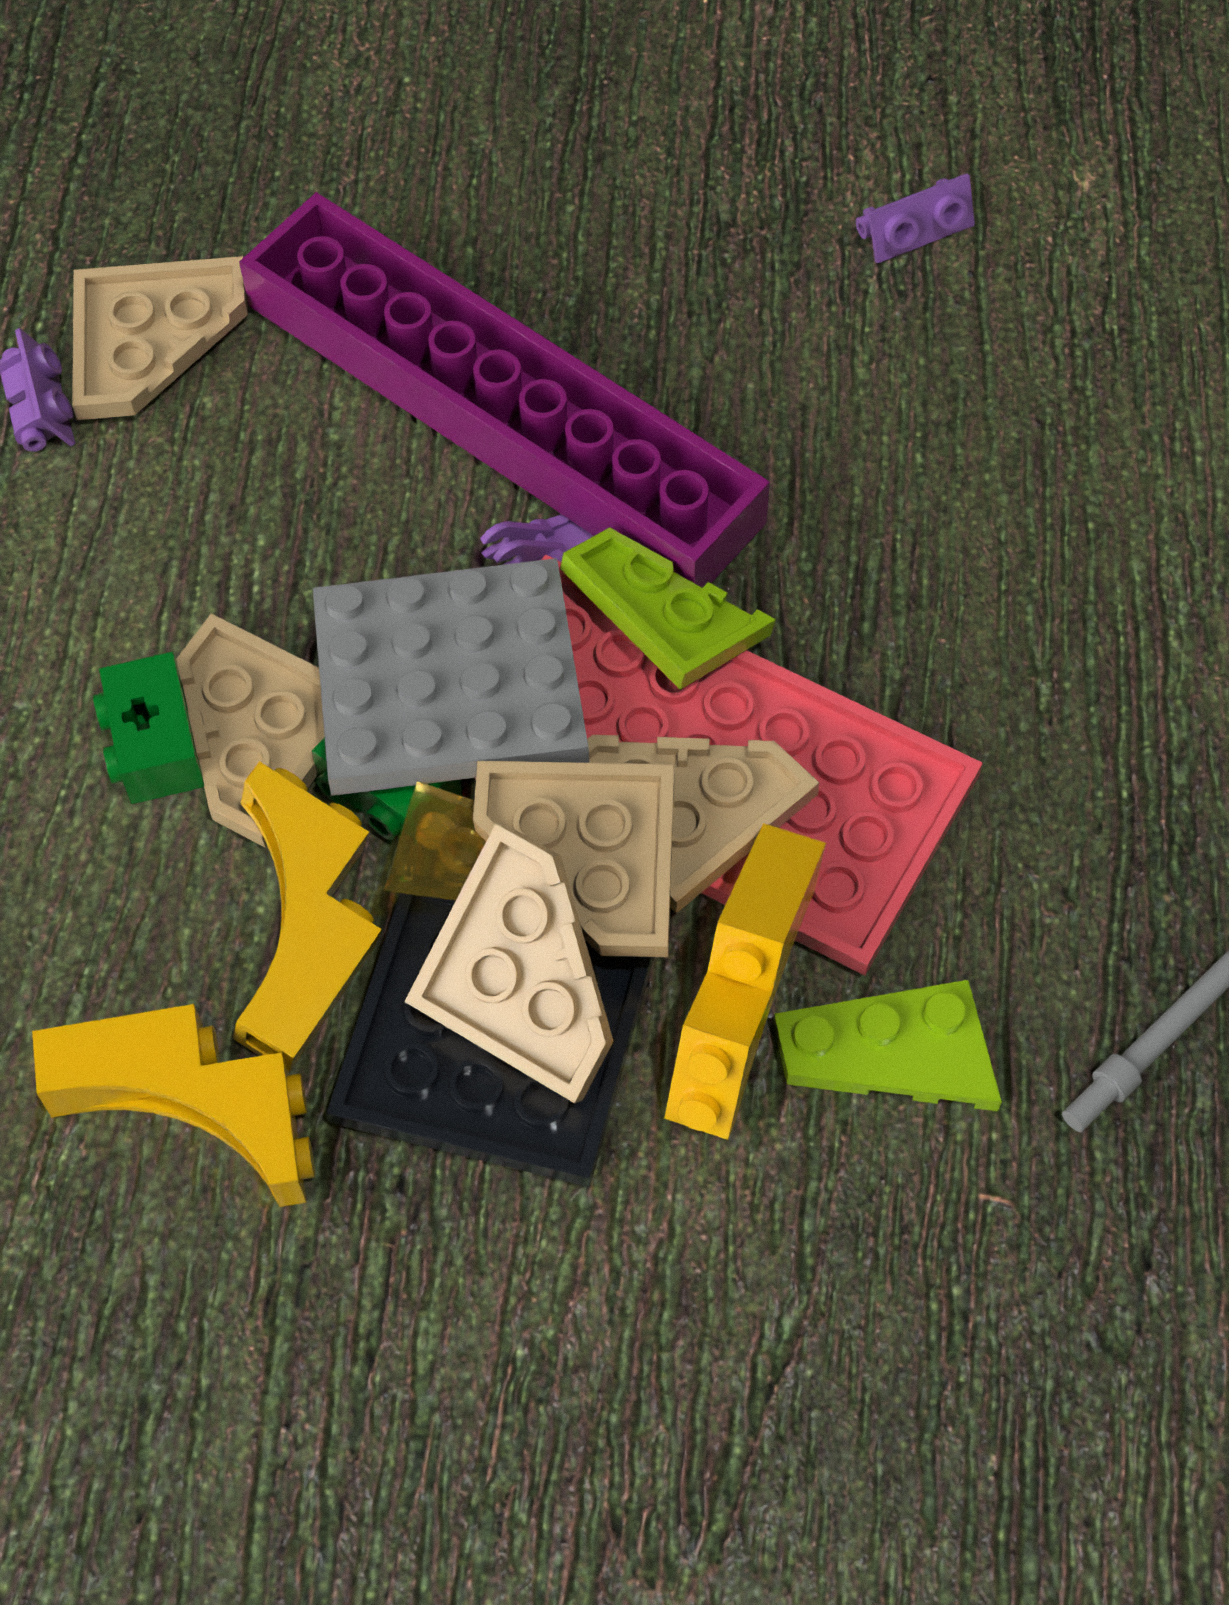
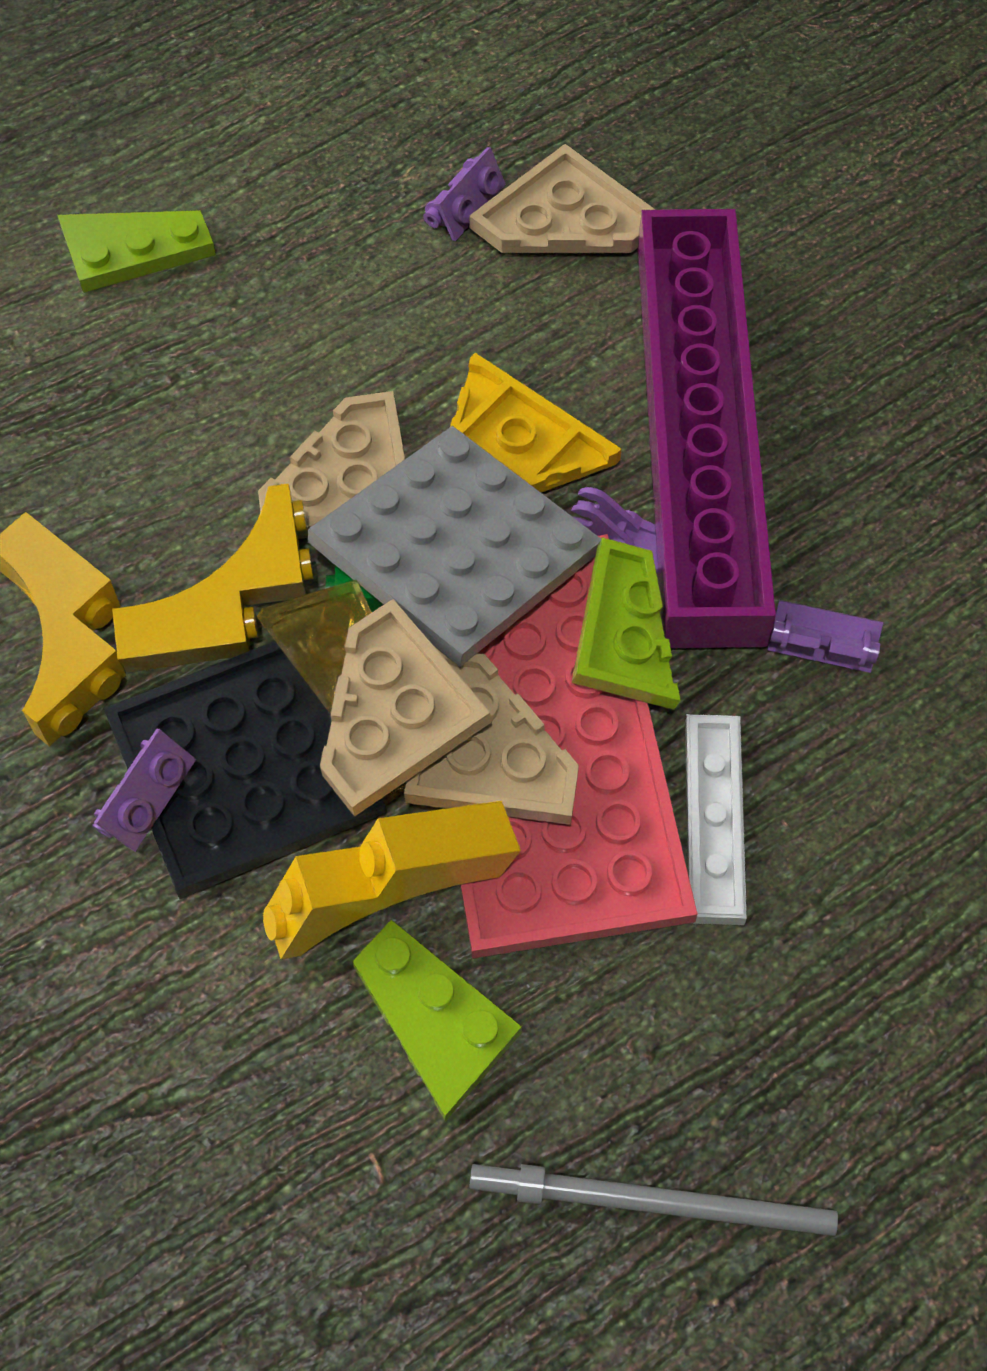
camera: 50 degrees right, 0 degrees up
green brick [93,651,204,804] -> none
tan plate [404,823,613,1103] -> none
none -> medium lavender hinge [92,729,196,852]
none -> yellow wing [450,353,622,493]
none -> white tile [685,714,747,925]
none -> medium lavender hinge [768,600,883,673]

